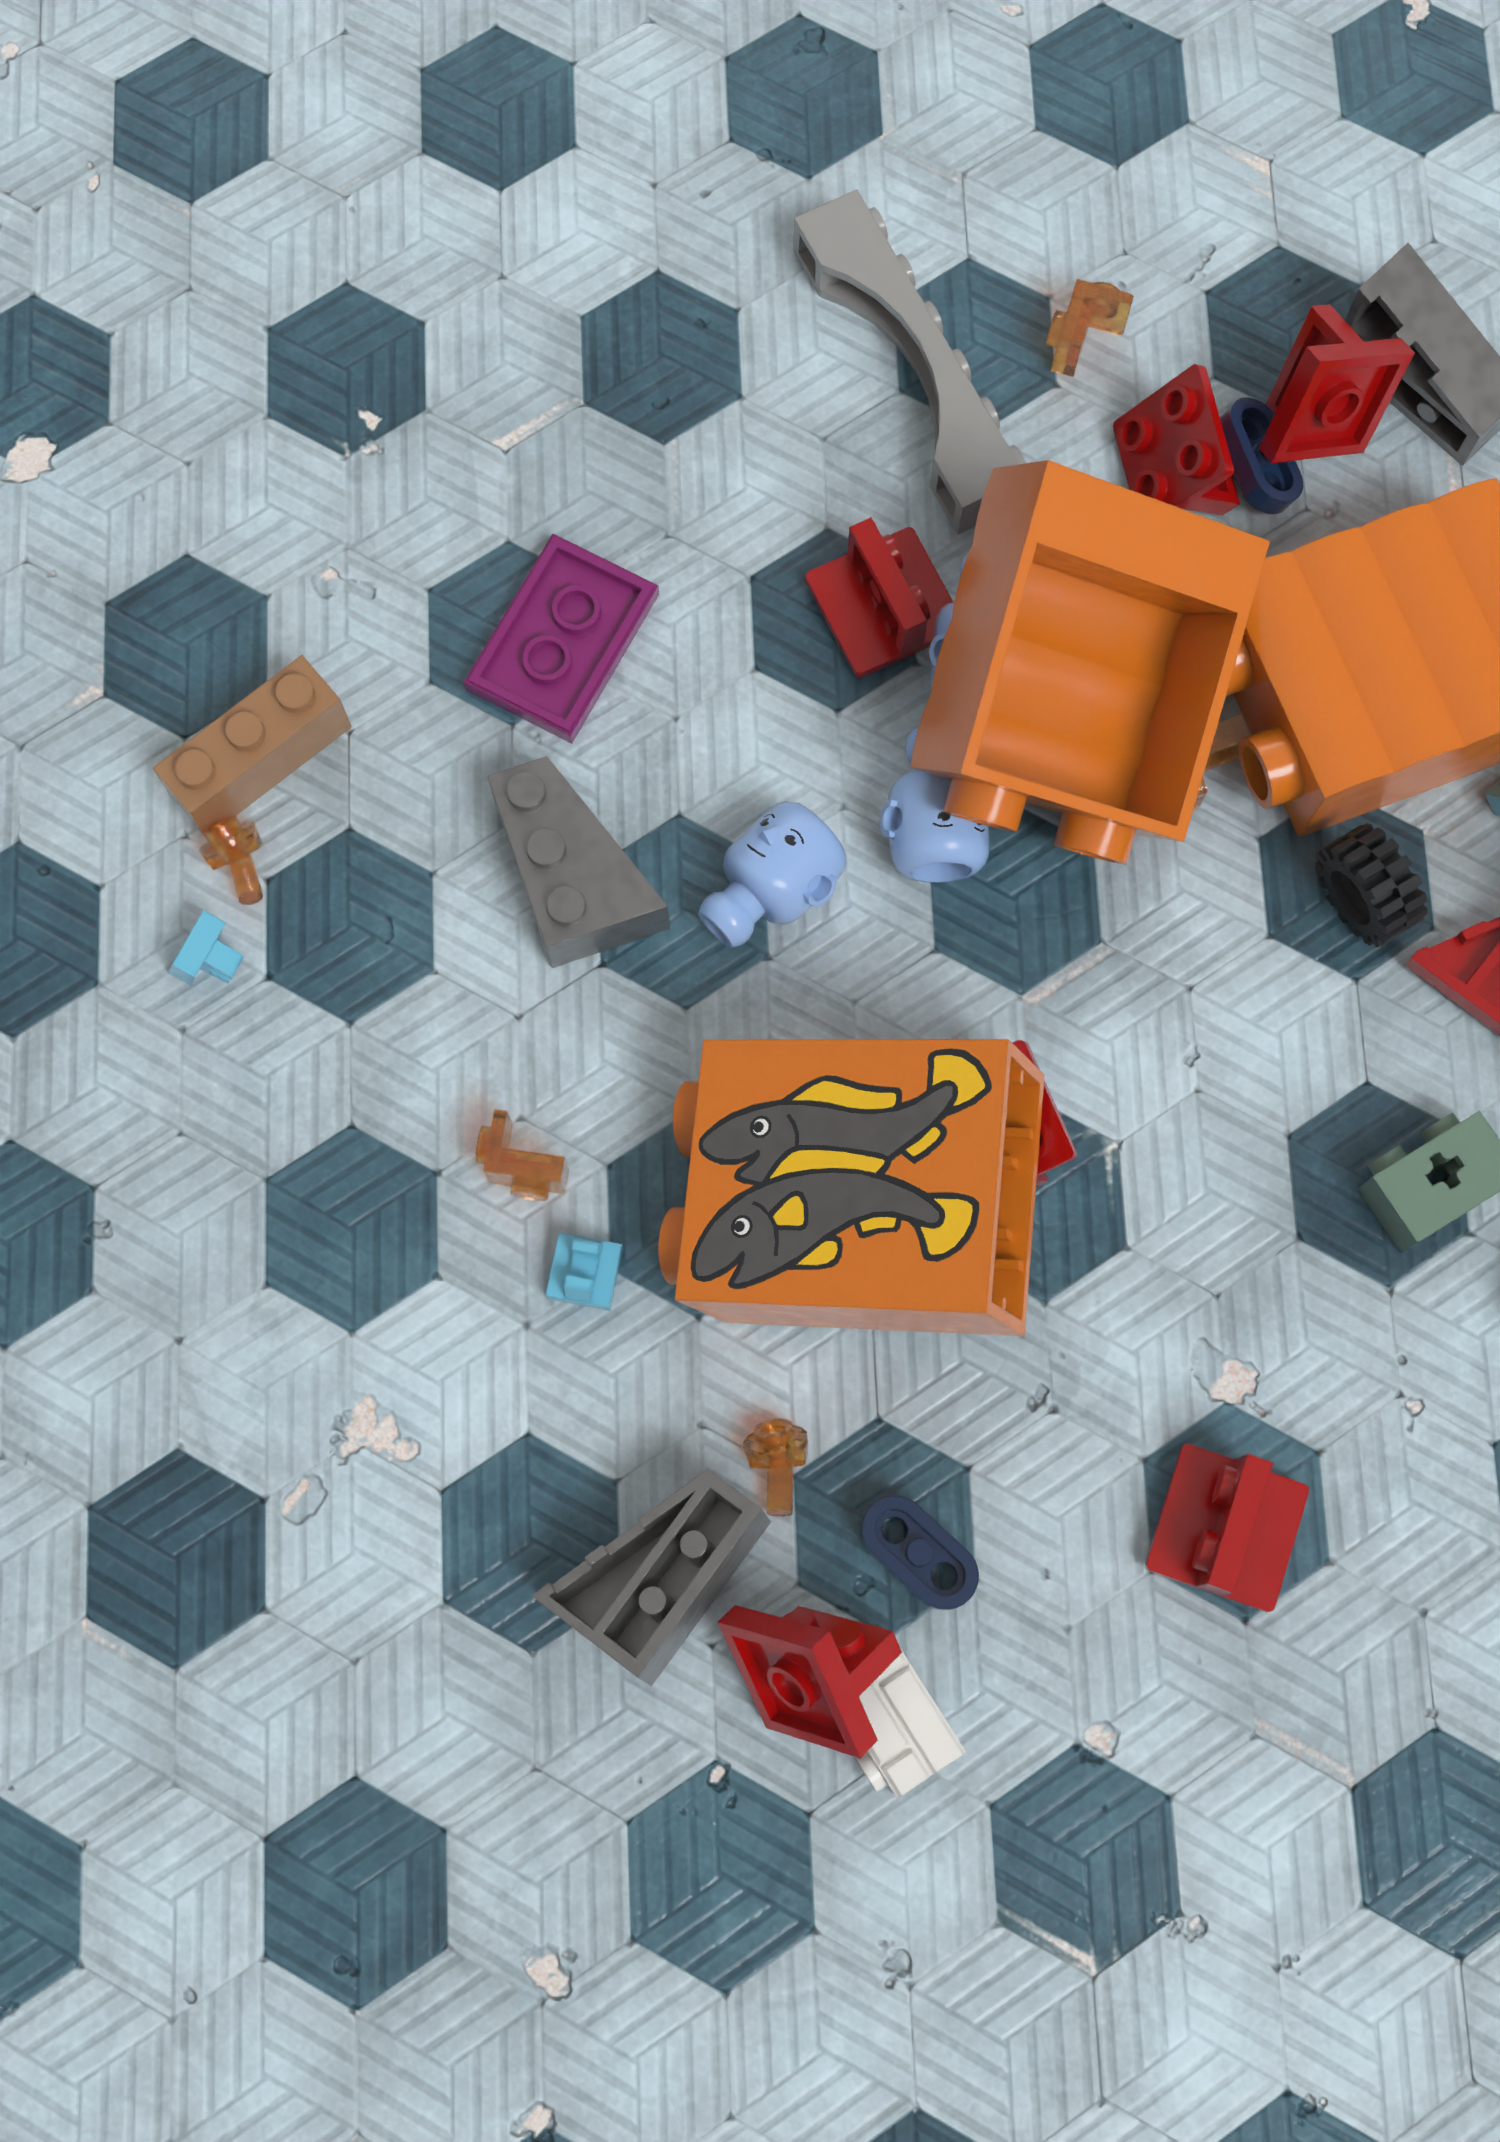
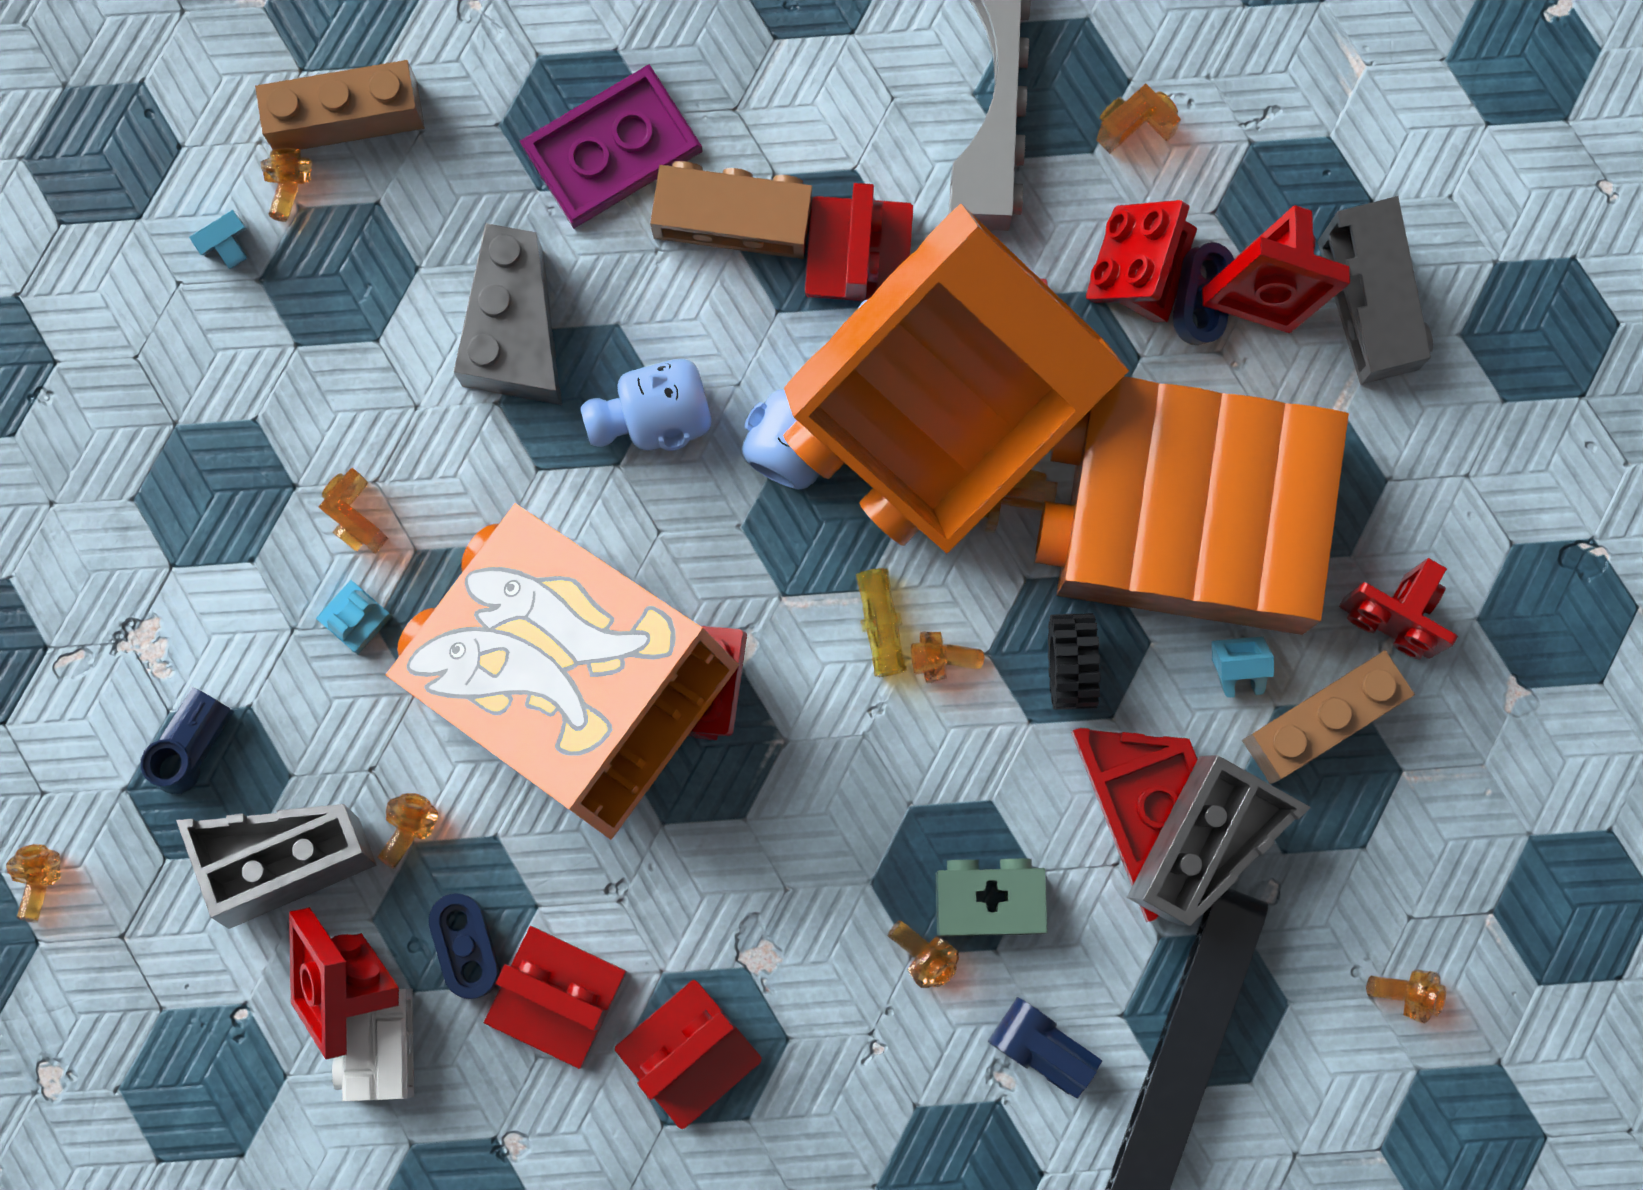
camera: 30 degrees right, 5 degrees up
none -> clear orange plate [6,844,61,923]
none -> dark blue piece [141,687,234,794]
none -> red bracket [483,926,627,1069]
none -> medium nougat brick [650,161,812,259]
none -> clear yellow pin [855,568,907,677]
none -> clear orange plate [887,920,959,988]
none -> clear orange plate [911,631,985,684]

